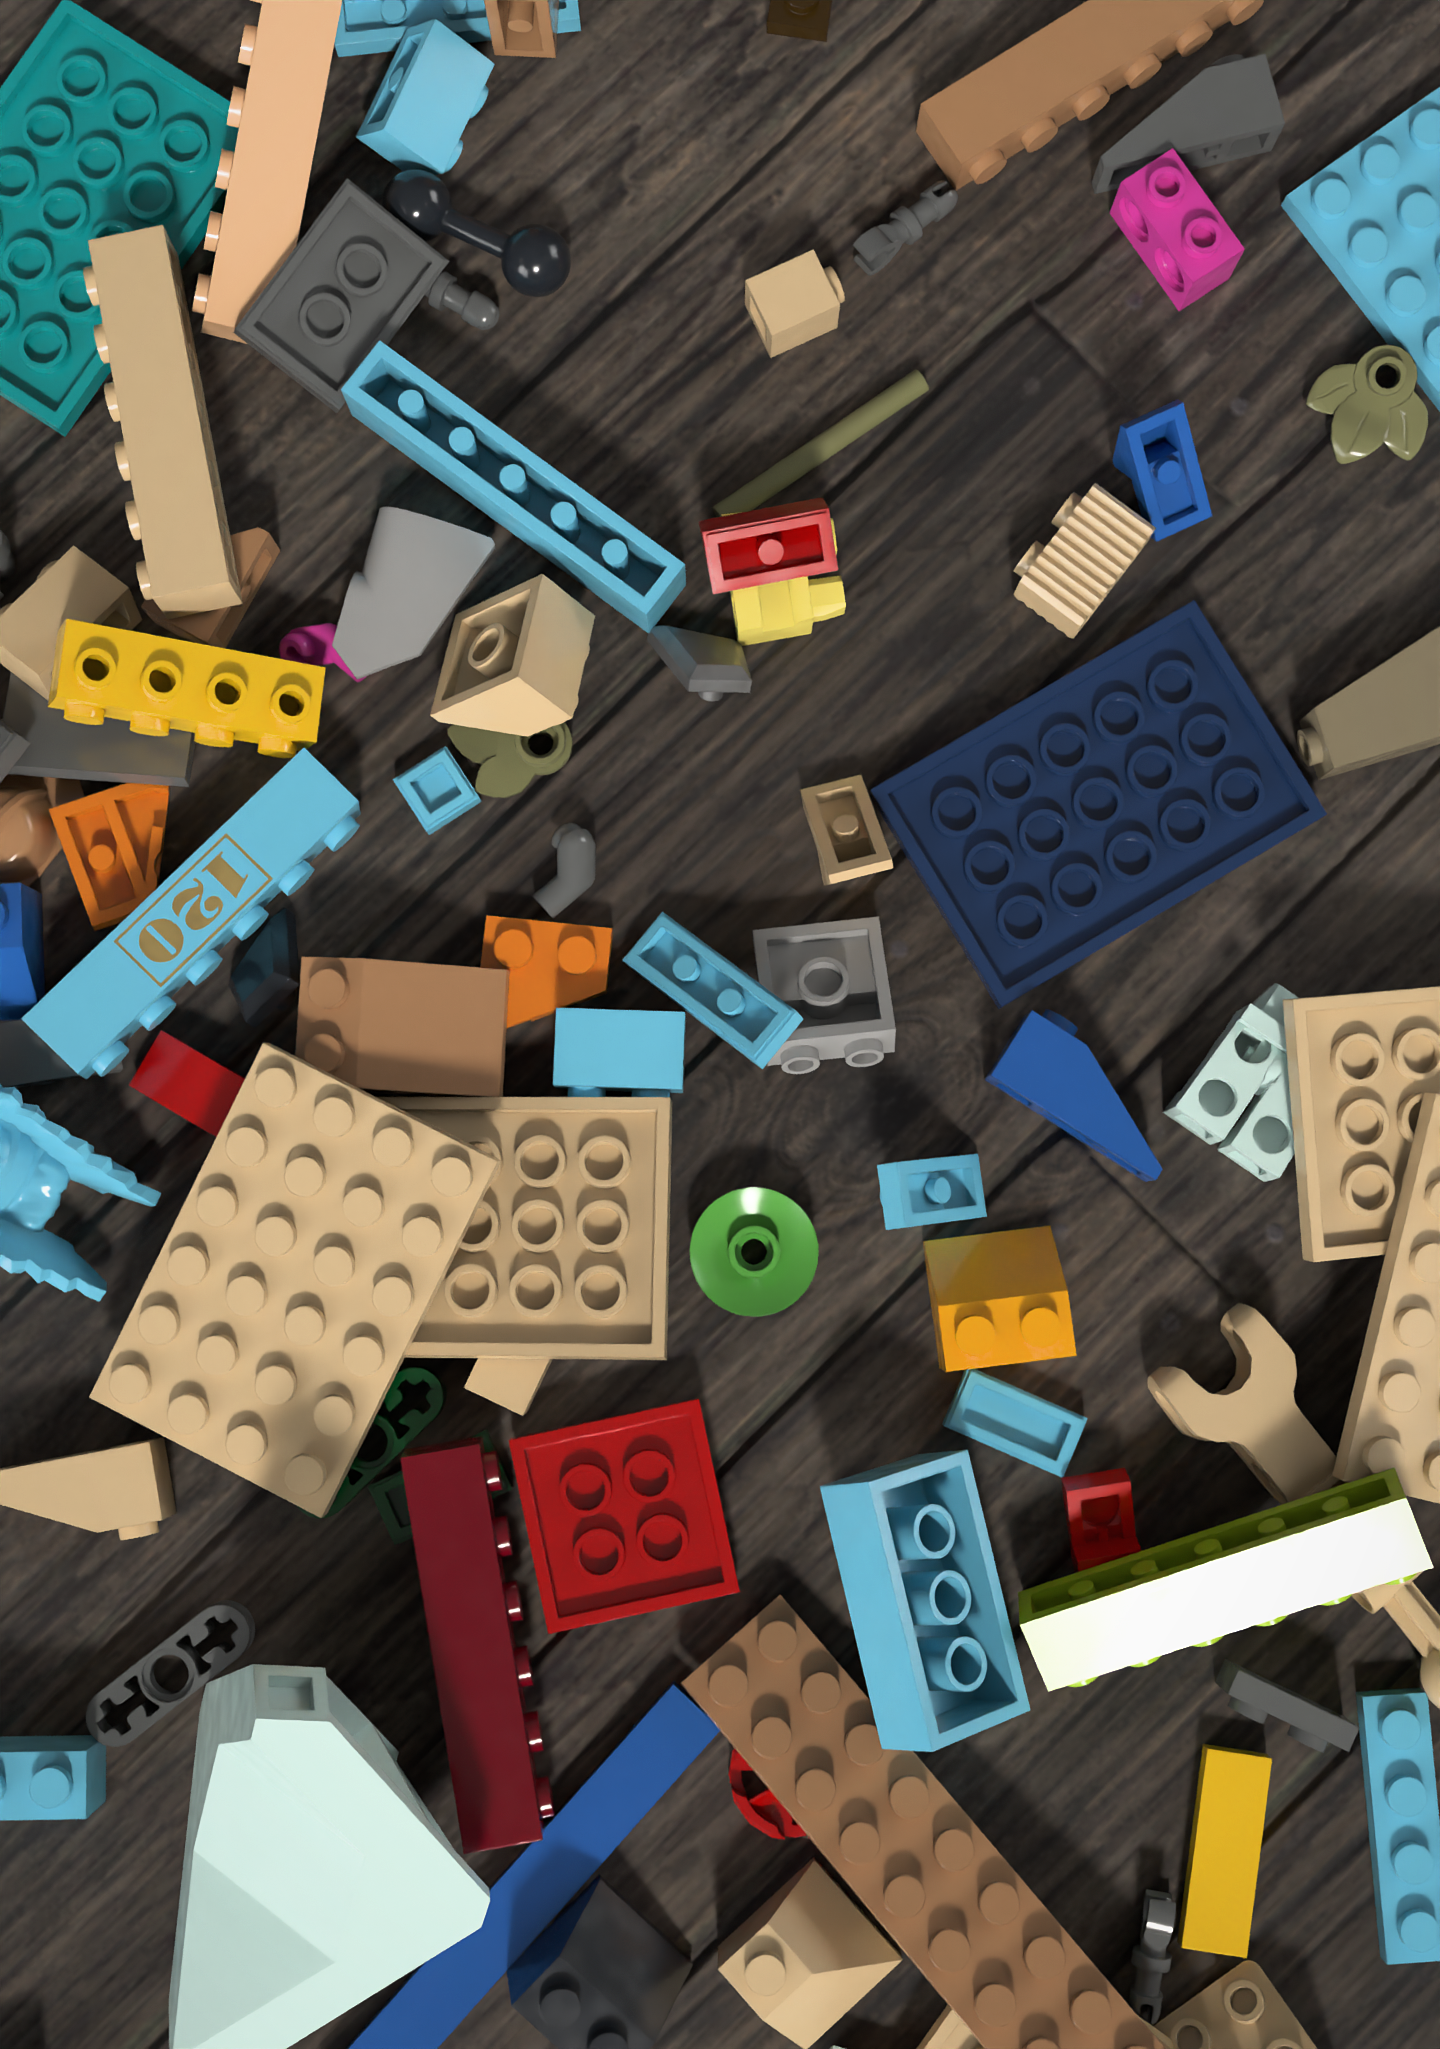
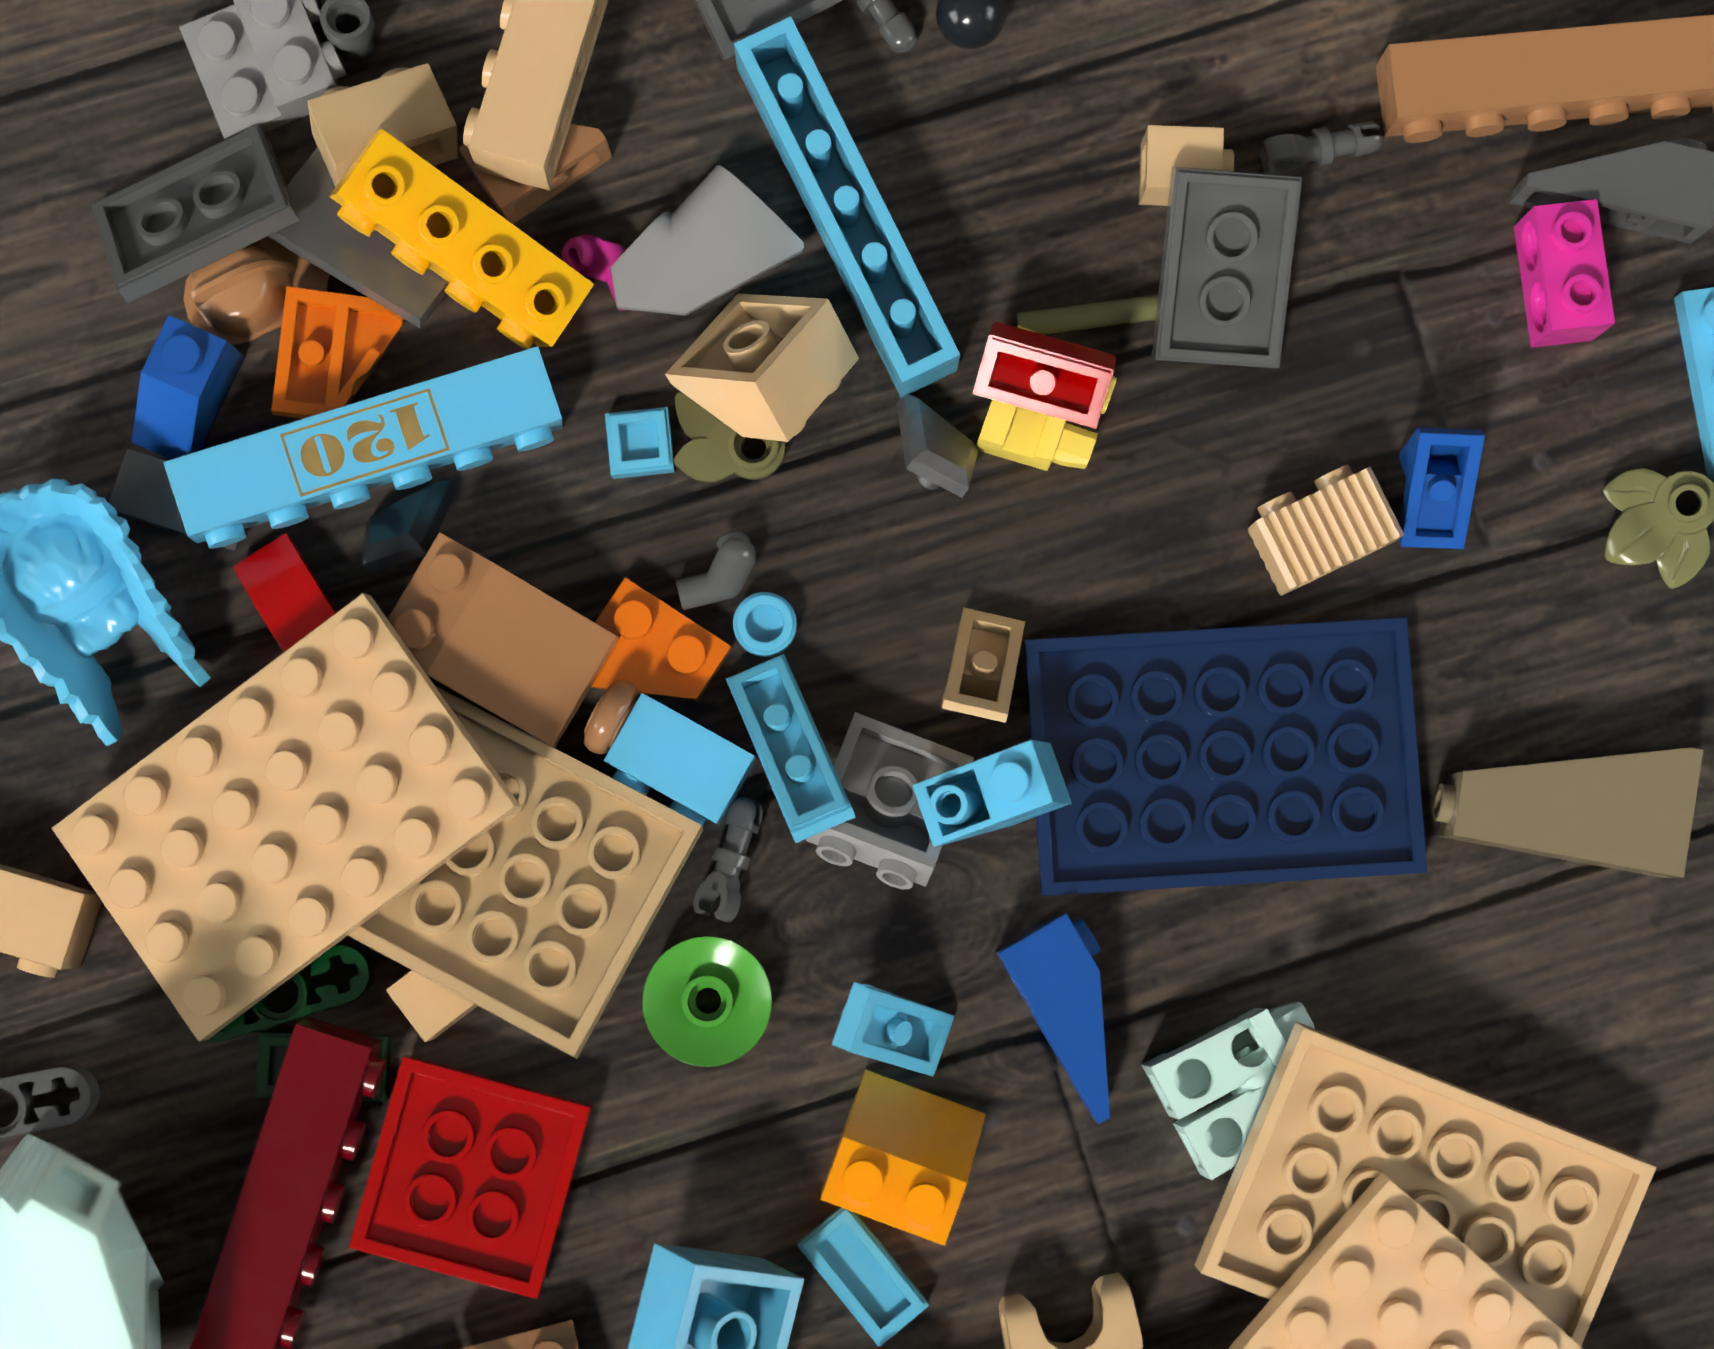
camera: 25 degrees right, 0 degrees up
none -> medium nougat piece [584,680,639,755]
none -> dark grey piece [693,797,764,923]
none -> medium azure tile [733,592,797,657]
none -> medium azure slope [912,740,1072,847]
none -> dark grey tile [1152,166,1302,368]

